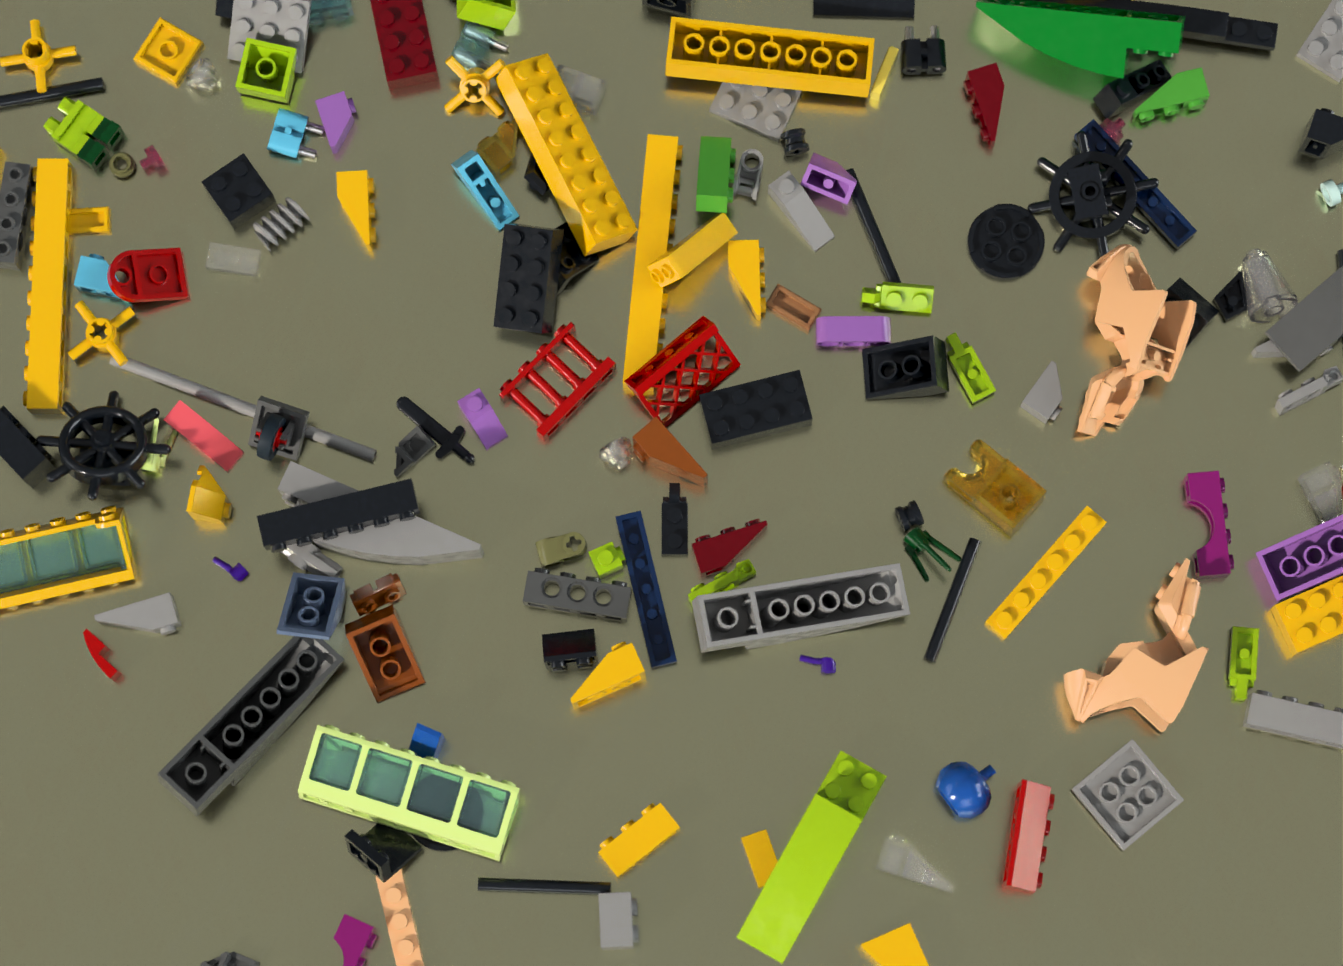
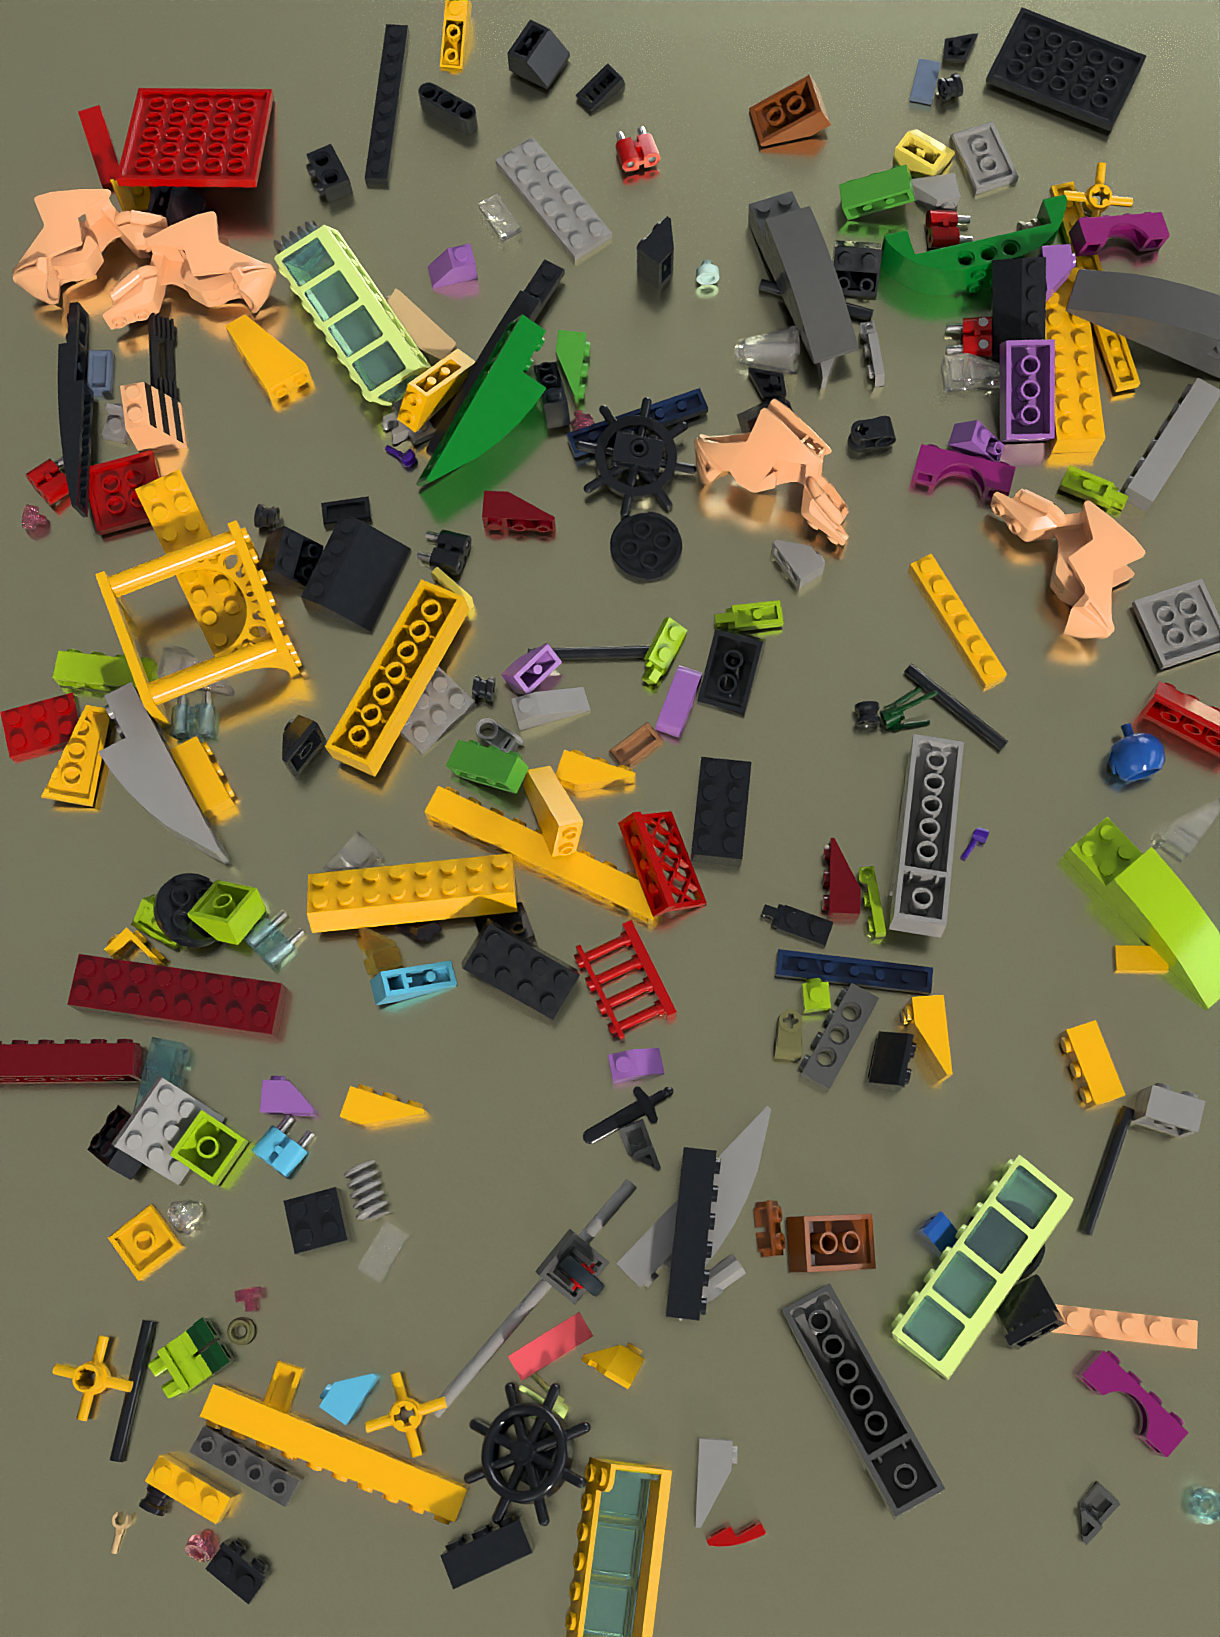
camera: 70 degrees left, 5 degrees down
red tile [107,248,188,302] -> none
dark purple hand [212,556,249,581] -> none
sand blue slope [277,572,346,640] -> none
yellow bar [444,55,506,116] -> none
clear cone [599,437,633,470] -> none
dark orange slope [632,417,708,487] -> none
clear yellow brick [944,439,1047,537] -> none
none -> black piece [848,416,896,451]
none -> medium lavender slope [948,420,1004,462]

